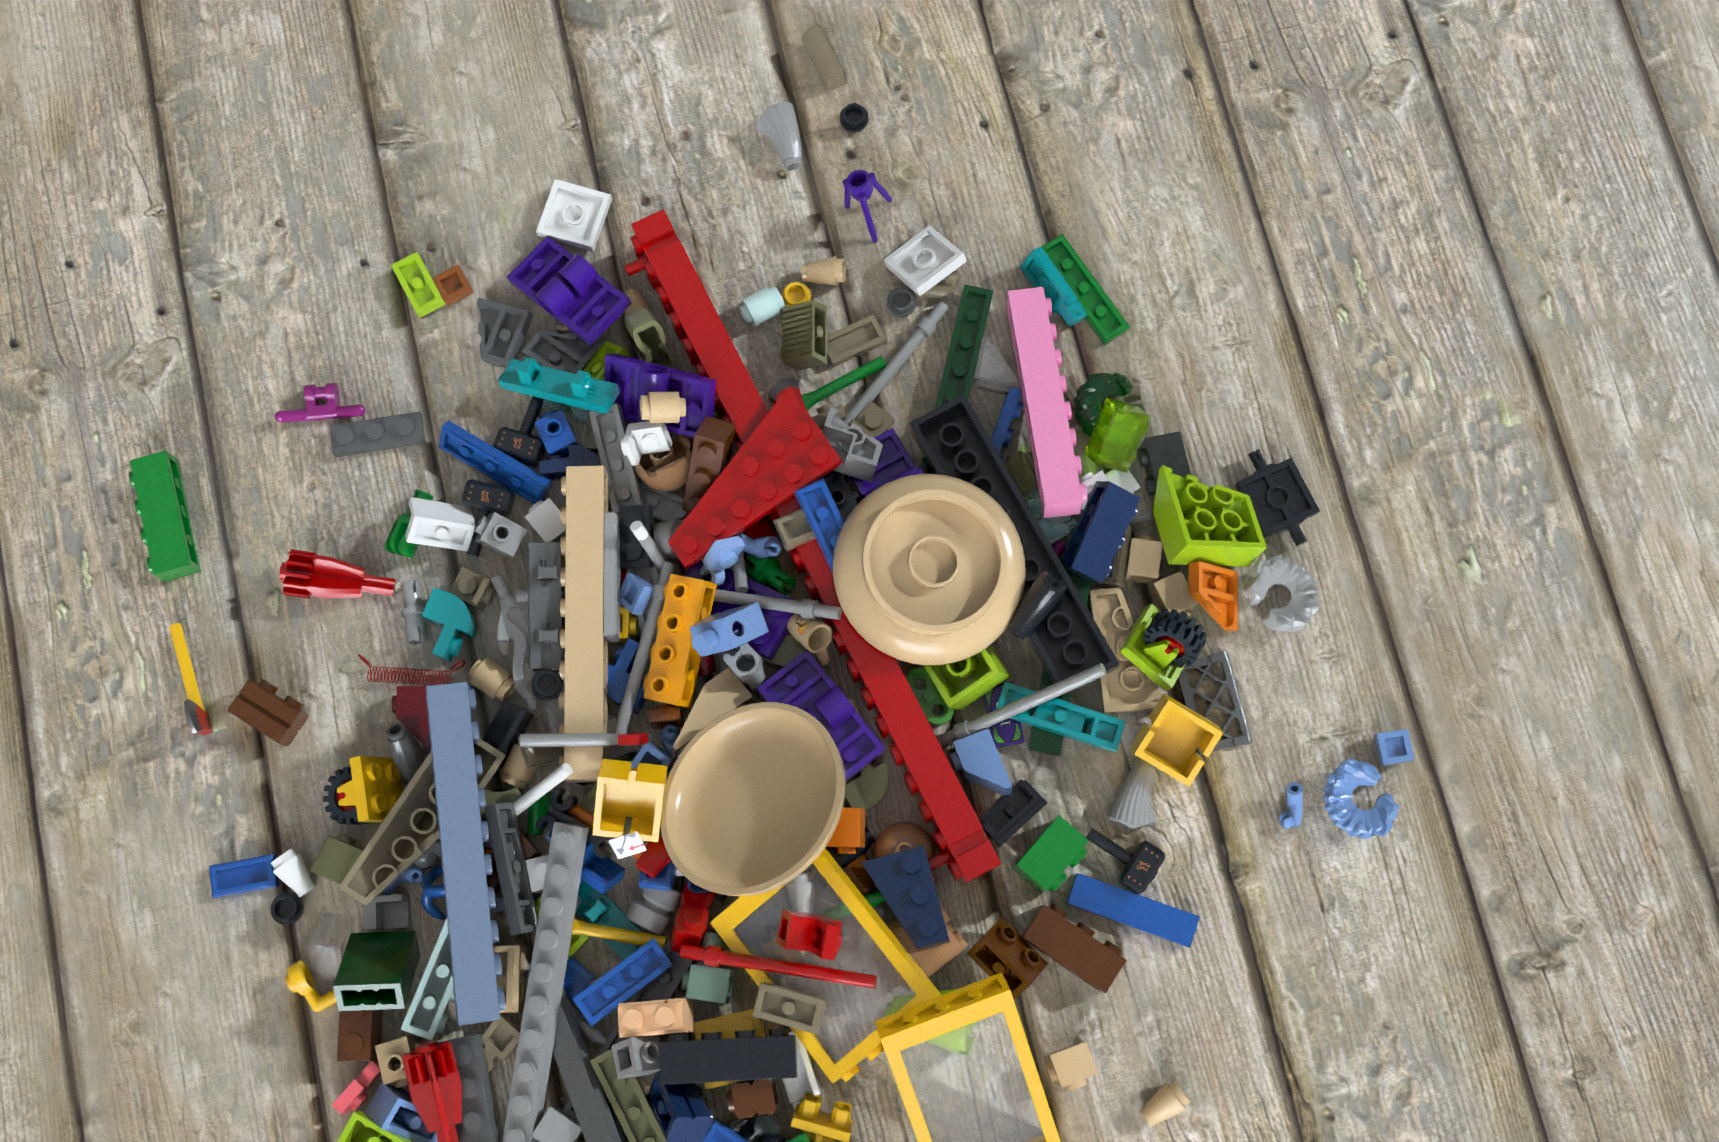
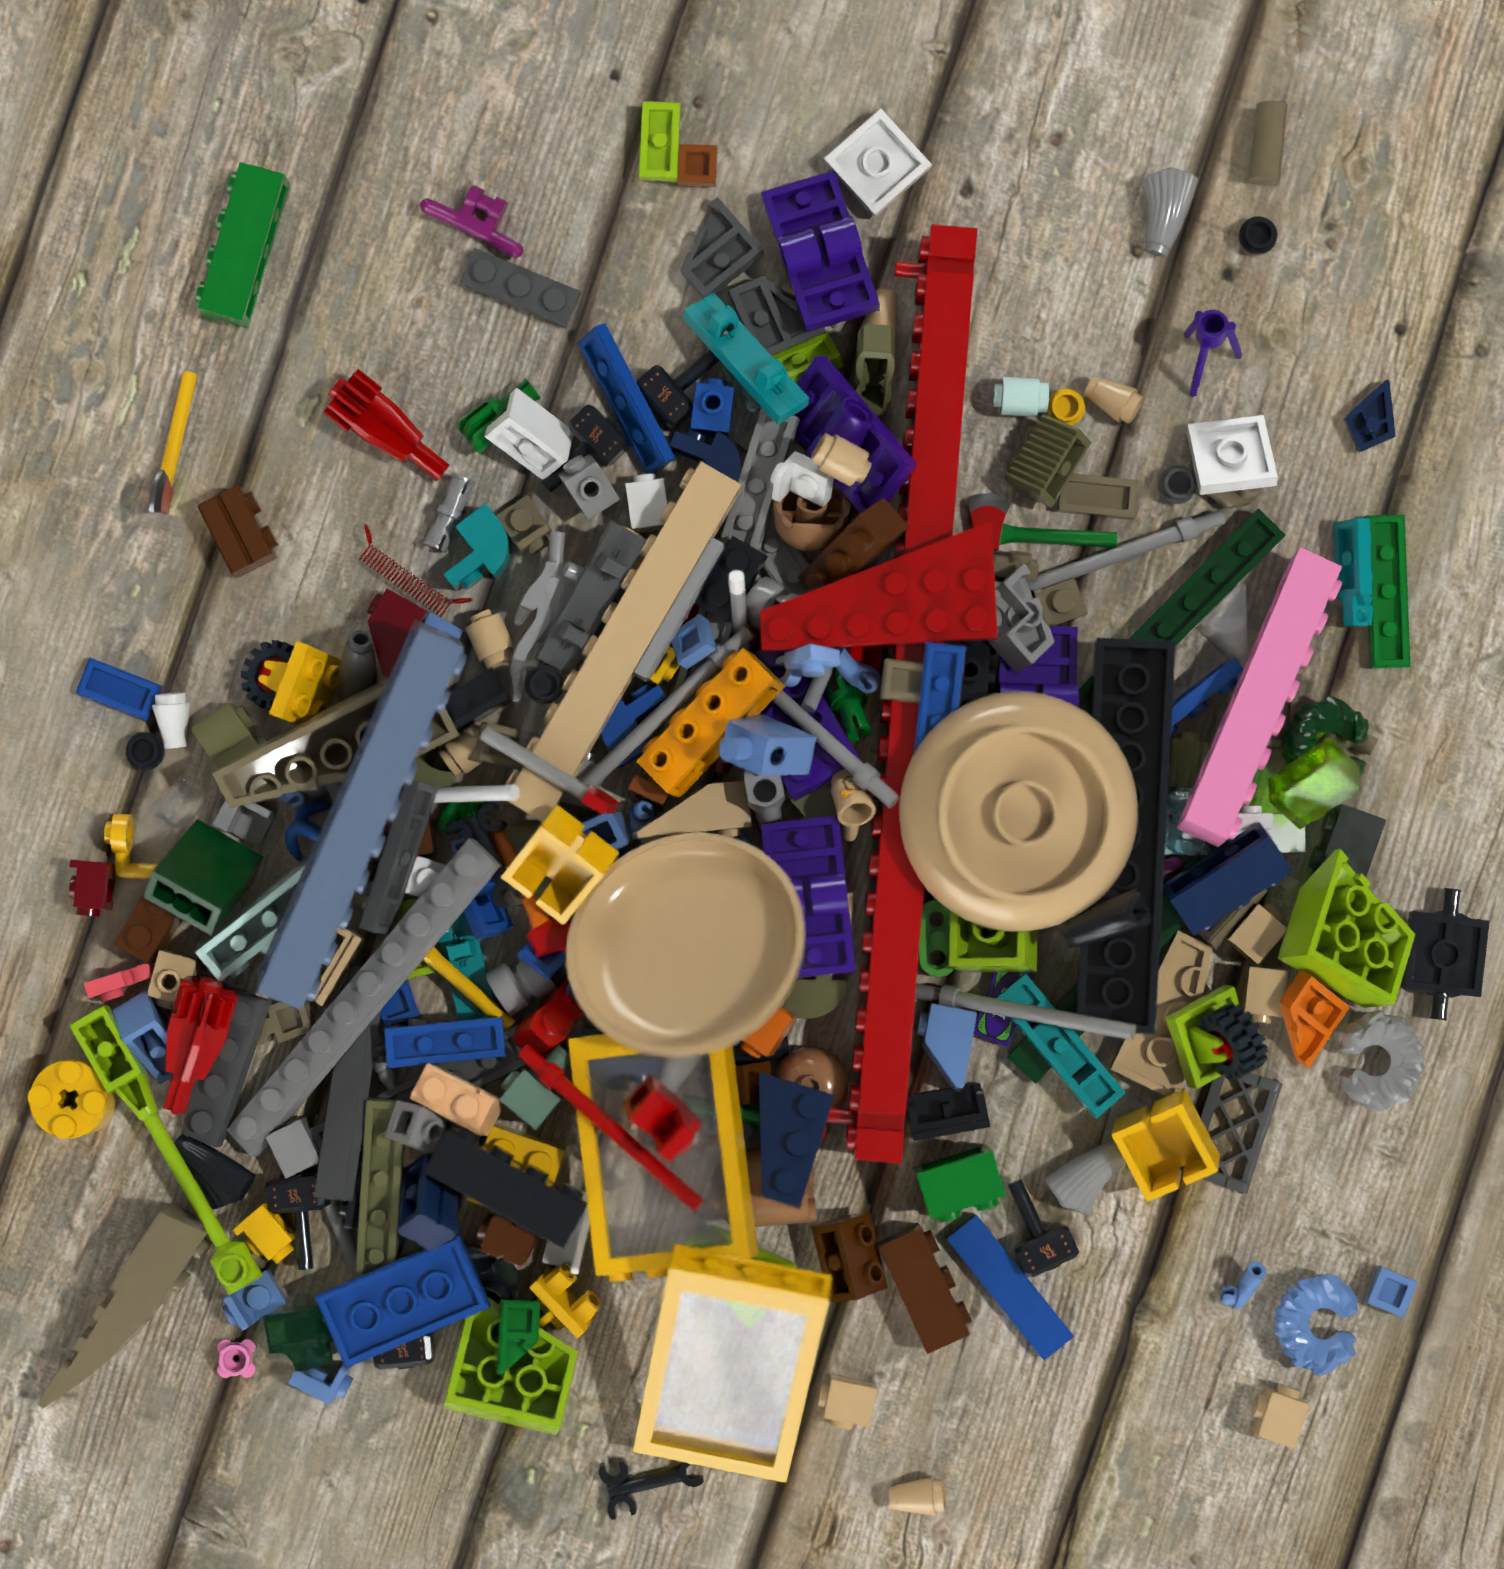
camera: 30 degrees right, 10 degrees up
white sticker [609,832,647,859] -> none
dark tan plate [753,982,827,1034] -> none
none -> dark red brick [69,860,116,917]
none -> tan brick [1251,1383,1310,1449]
none -> dark blue piece [1343,380,1395,453]

